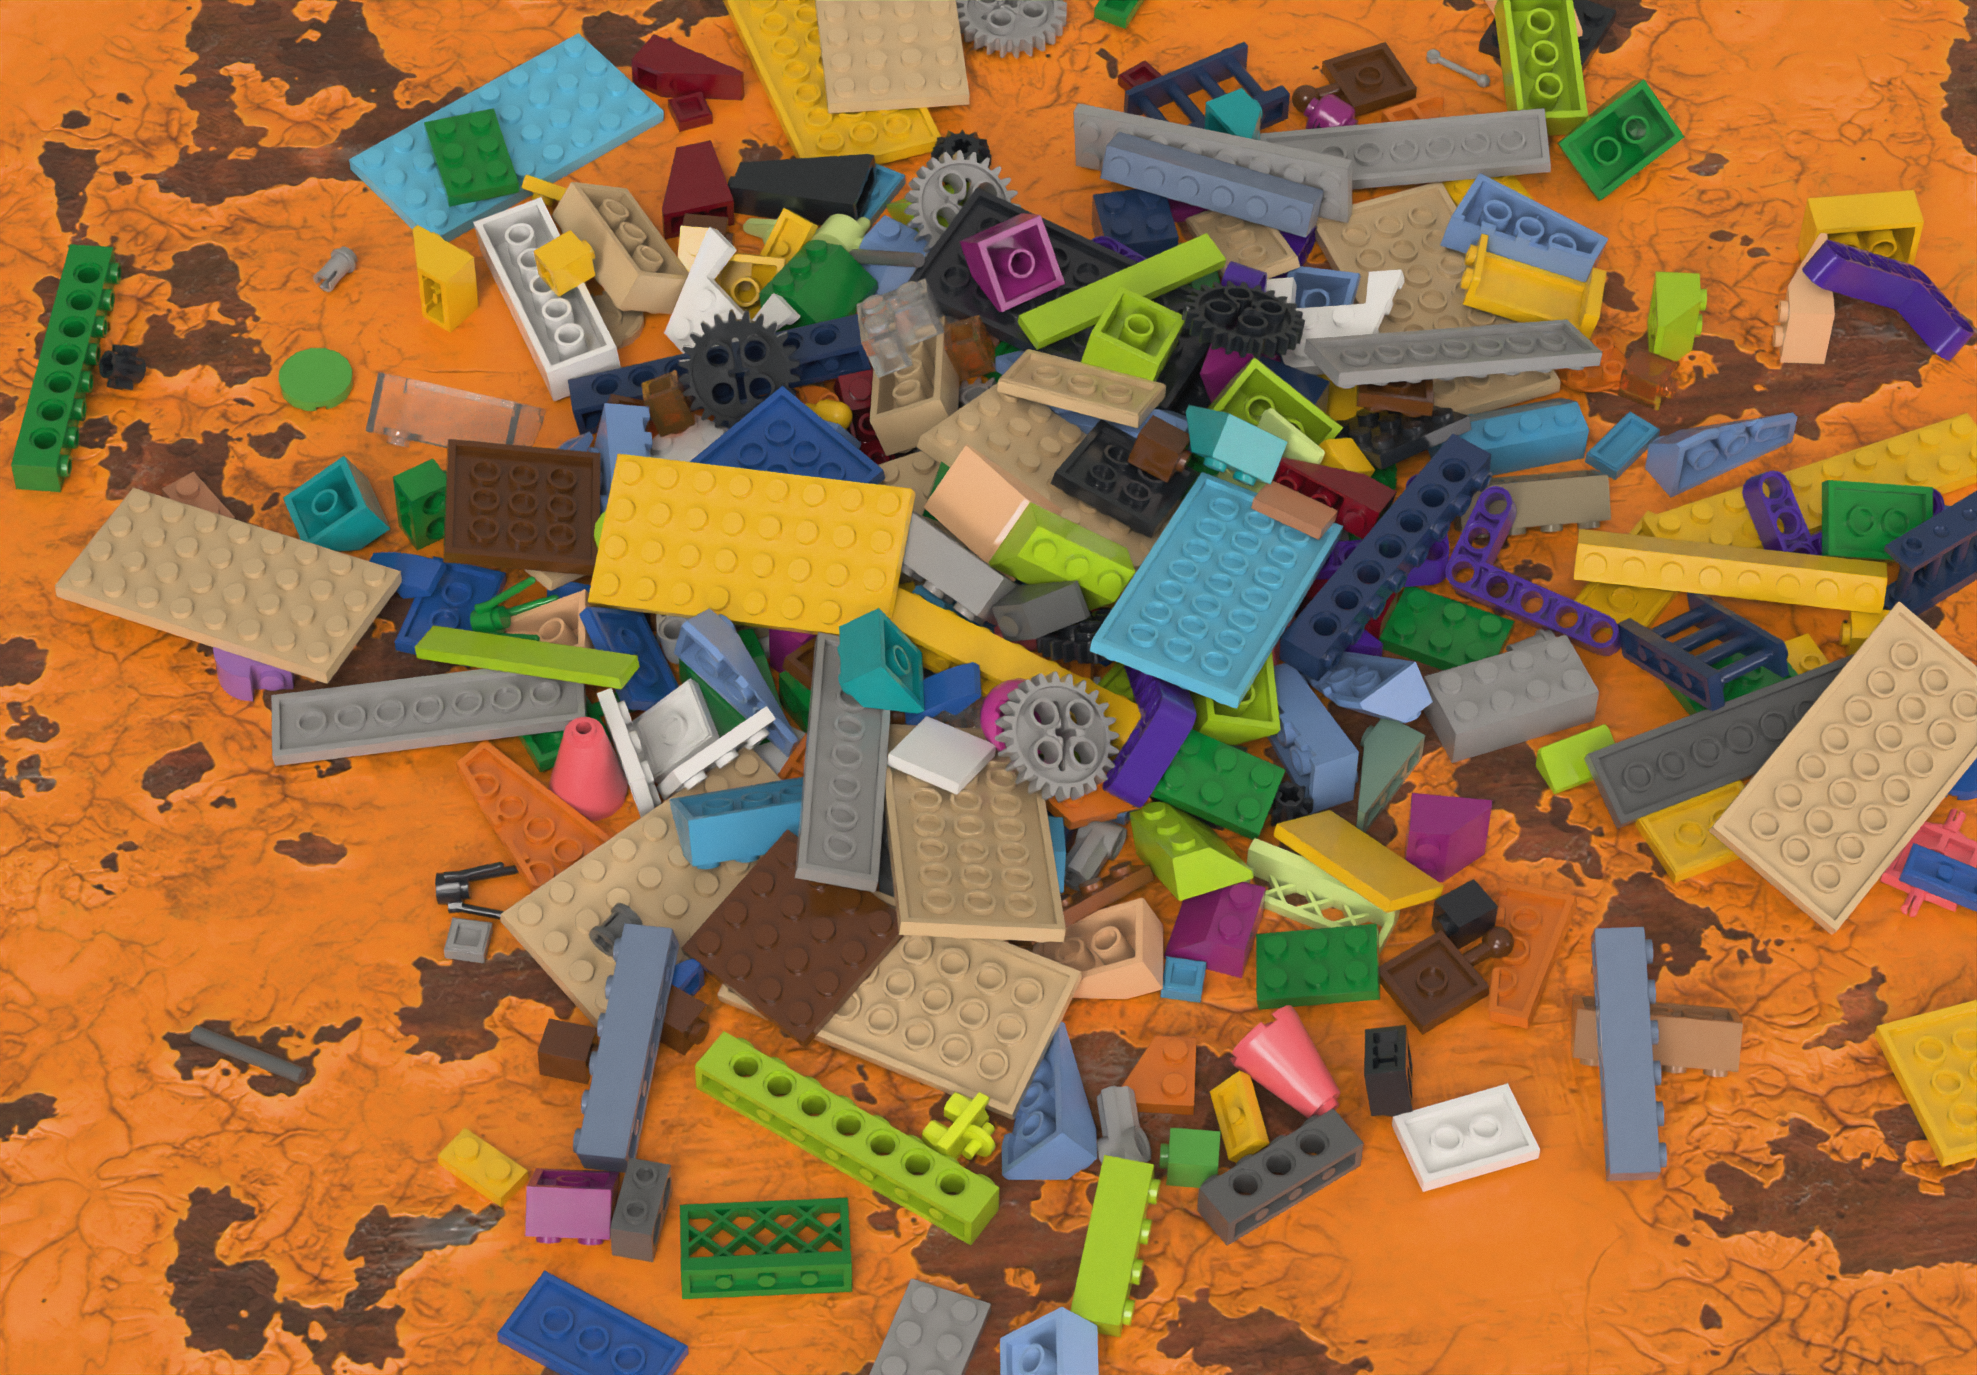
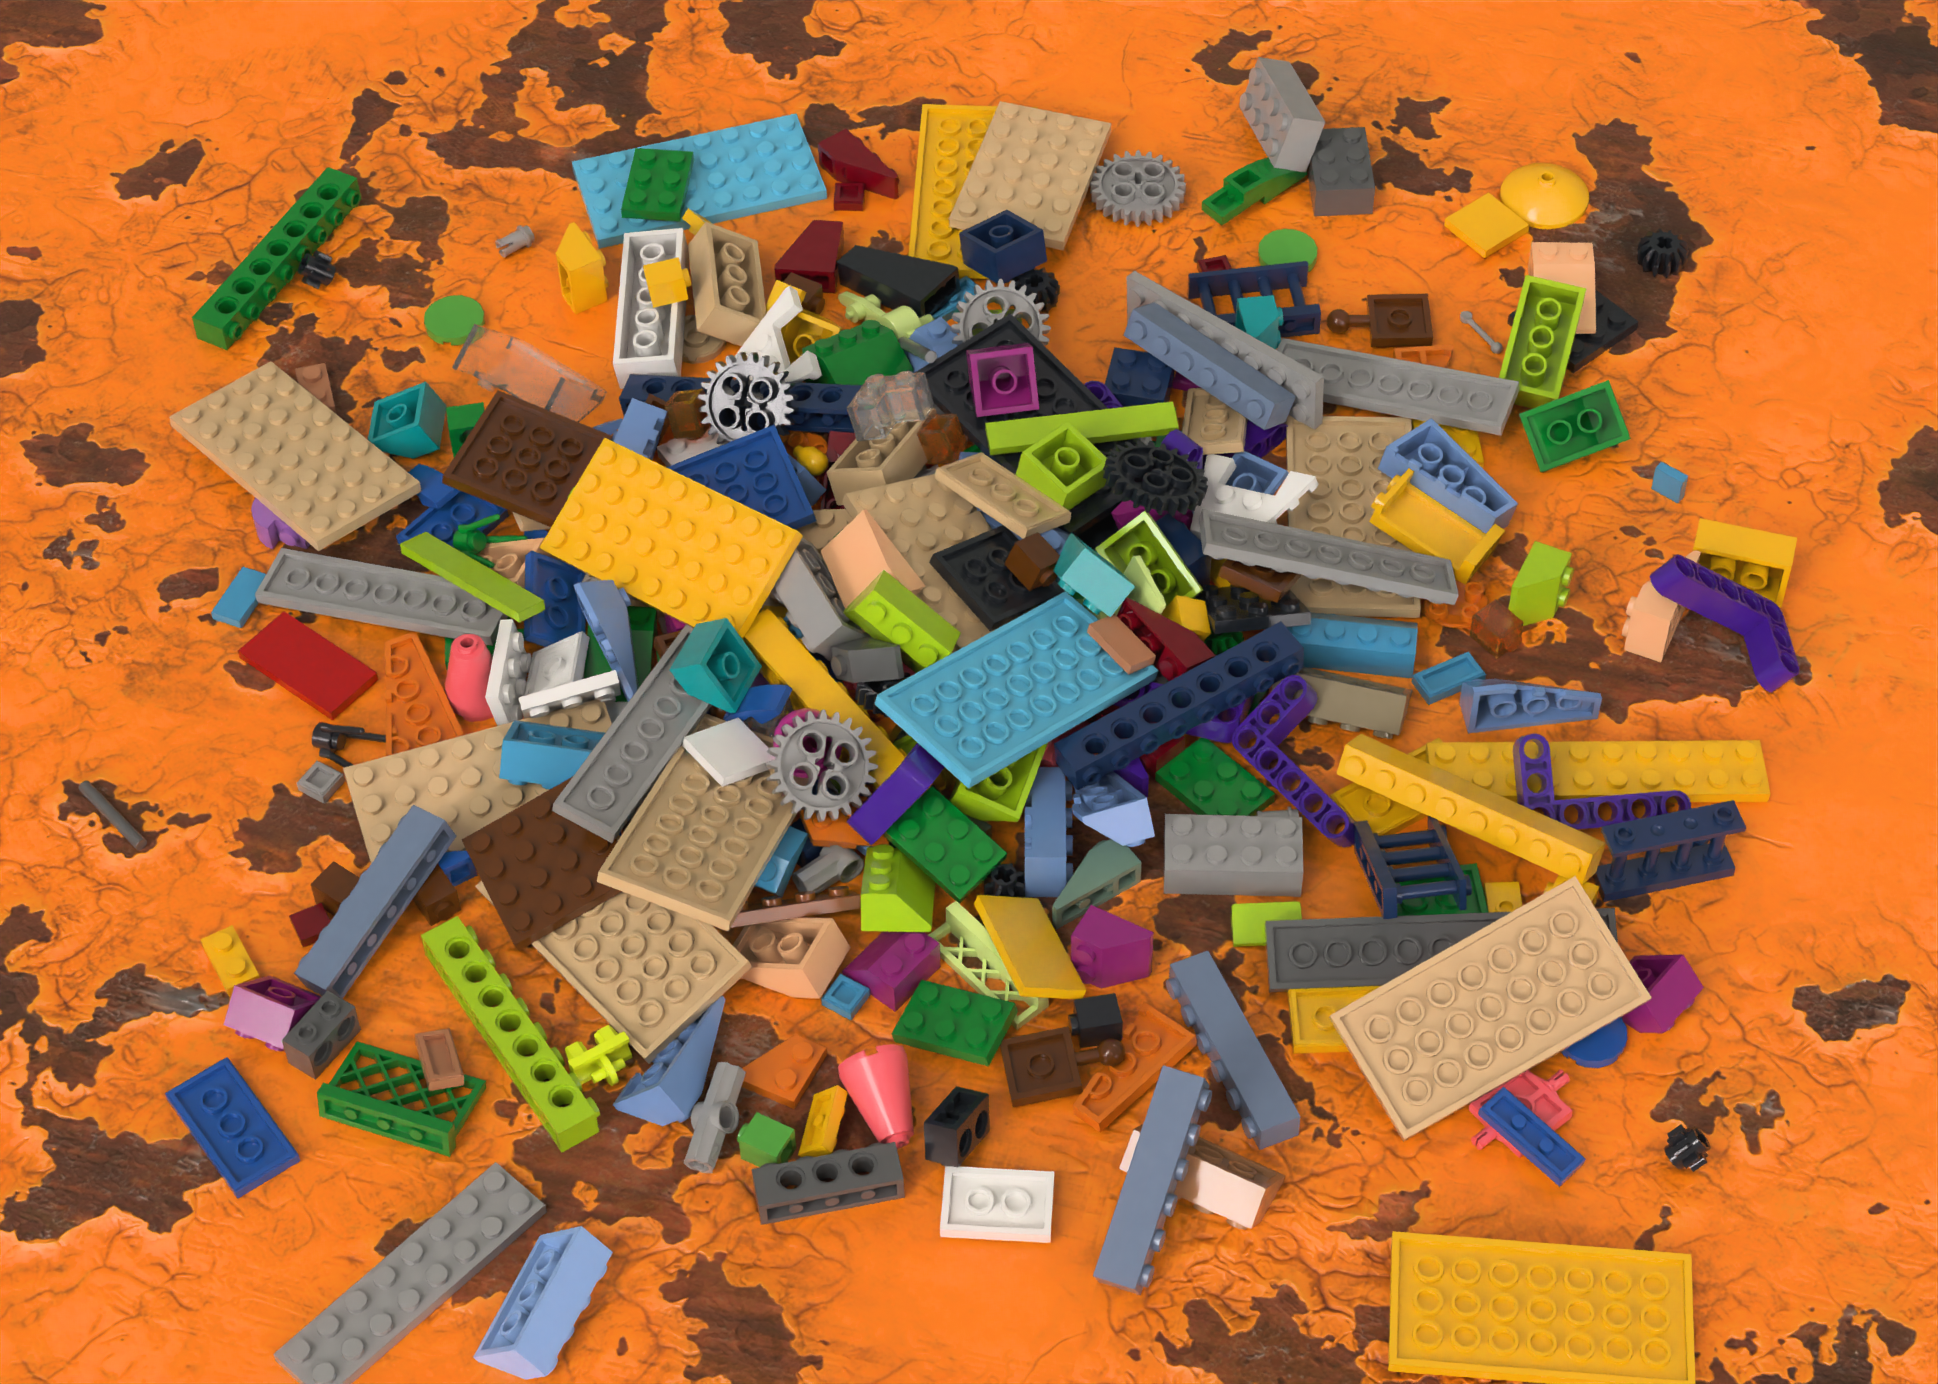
camera: 25 degrees right, 0 degrees up
dark grey bush [589,903,643,957] -> none
yellow plate [760,208,818,265] -> none
lime brick [1070,1155,1161,1338] -> none
magenta head [1303,93,1358,129] -> none
green plate [1822,480,1933,563] -> none
none -> dark azure tile [211,567,266,628]
none -> red tile [238,611,378,720]
none -> dark red tile [289,903,330,947]
none -> nougat tile [415,1028,464,1091]
none -> dark blue brick [959,210,1047,283]
none -> sand blue brick [1166,951,1301,1150]
none -> bright green tile [1258,229,1318,272]
none -> dark azure tile [1651,462,1688,503]

